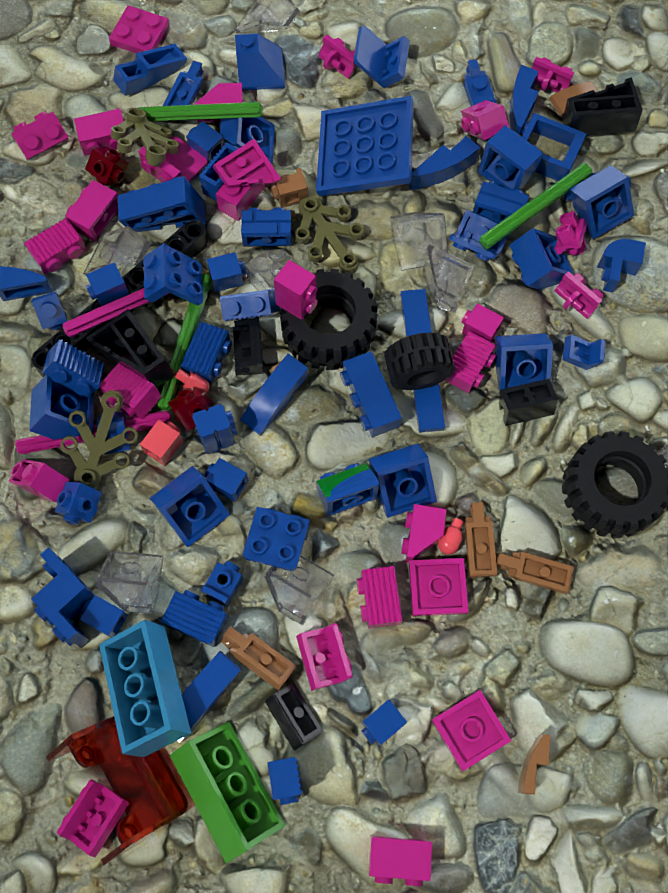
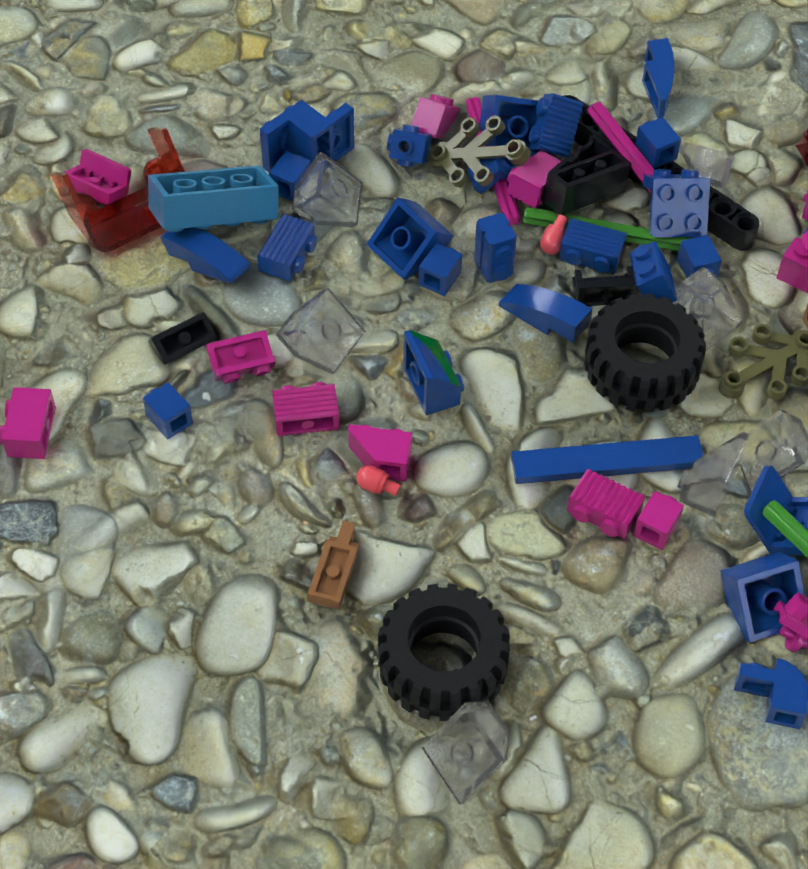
camera: 90 degrees right, 15 degrees down
dark pink brick [24,218,86,274] -> none
blue bracket [31,291,67,330] -> none
dark pink brick [65,180,118,242] -> none
blue wedge [118,176,207,232] -> none
coral brick [140,420,183,466] -> none
dark red brick [168,387,213,431] -> none
bright green slope [170,722,286,863] -> none
blue brick [201,561,244,607] -> none
medium nougat hinge [221,626,296,691] -> none
blue brick [241,207,291,246] -> none
blue bracket [243,507,310,571] -> none
blue brick [267,757,304,805] -> none
dark pink brick [274,260,318,320] -> none
blue brick [340,351,402,438] -> none
blue slope [369,444,437,518] -> none
black tyre [384,333,455,390] -> none
dark pink plate [409,558,469,617] -> none
dark pink plate [431,690,512,772] -> none
medium nougat hinge [464,502,497,578] -> none
blue slope [495,333,553,394] -> none
black hinge [499,379,558,426] -> none
medium nougat slope [518,734,550,795] -> none
dark pink hips [554,271,603,319] -> none
blue bracket [563,334,605,370] -> none

